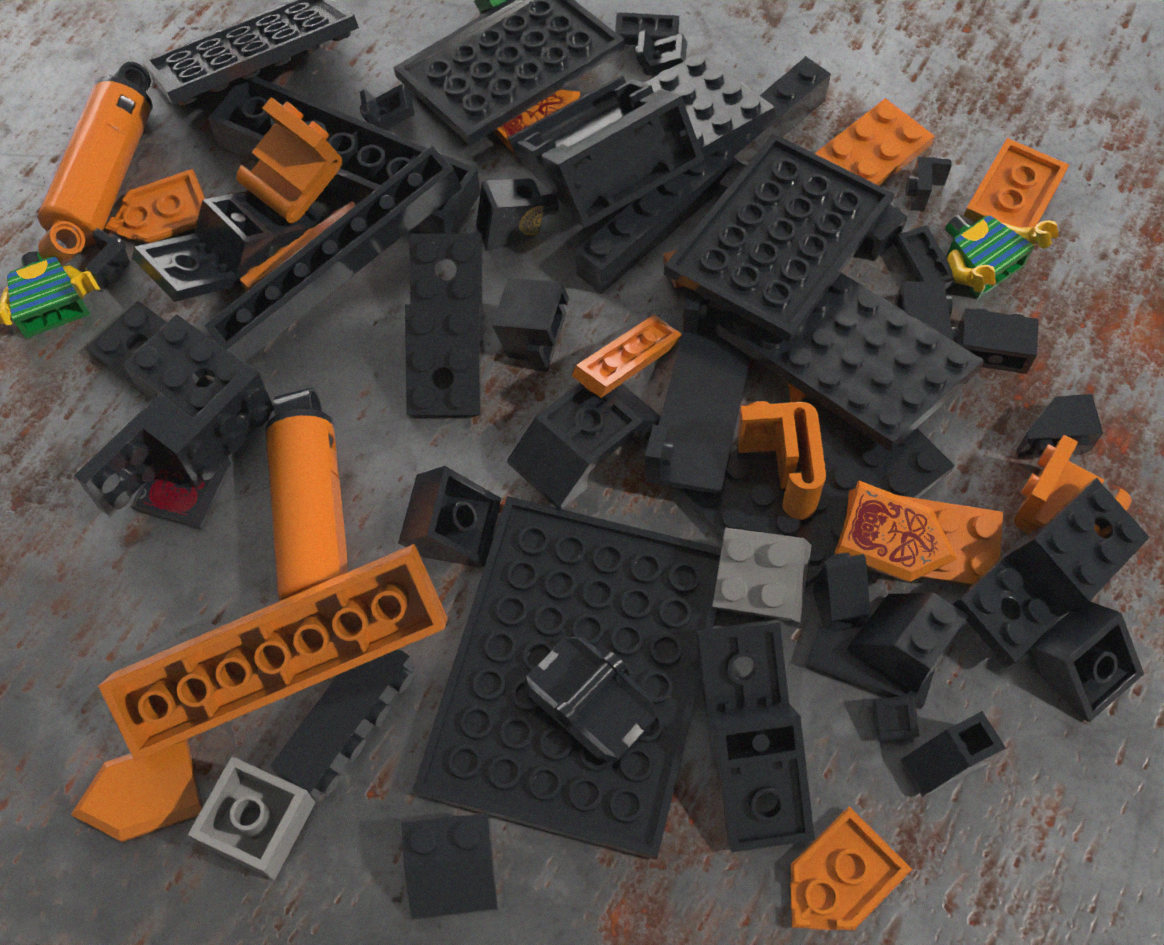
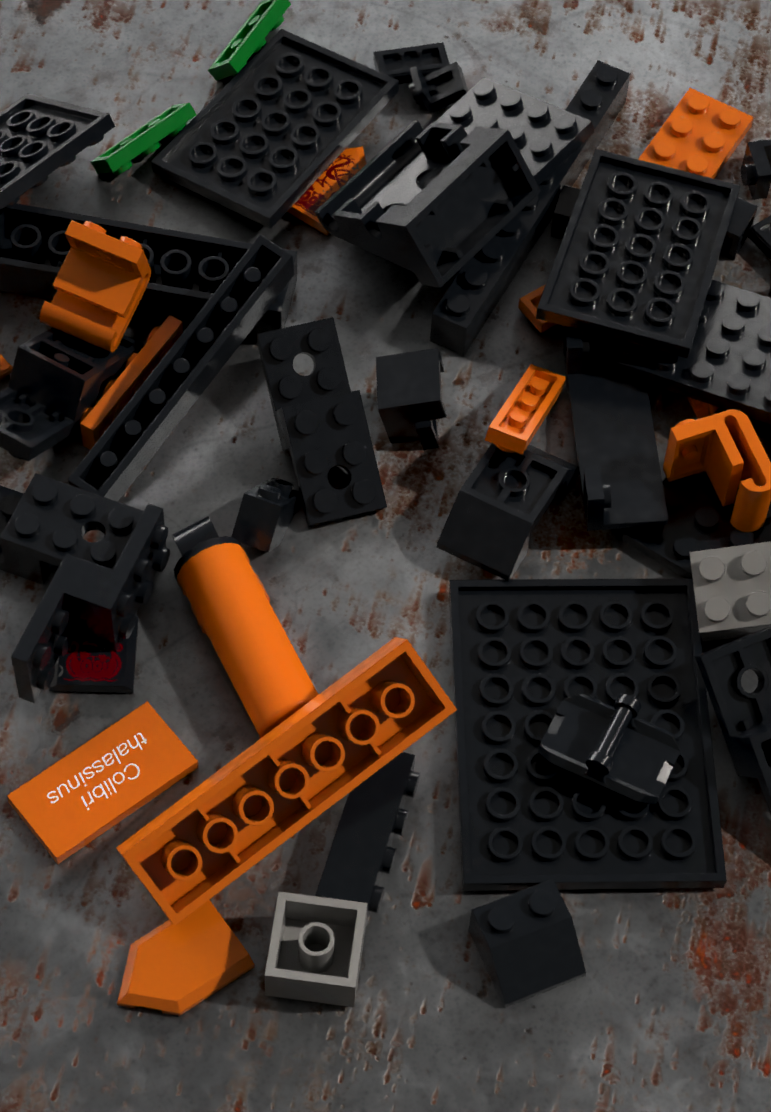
camera: 20 degrees left, 5 degrees down
black bracket [359,83,415,130] -> none
black slope [398,466,502,568] -> none
black torso [476,178,559,251] -> none
none -> orange tile [7,701,199,864]
none -> green plate [90,102,196,176]
none -> black slope [231,478,302,552]

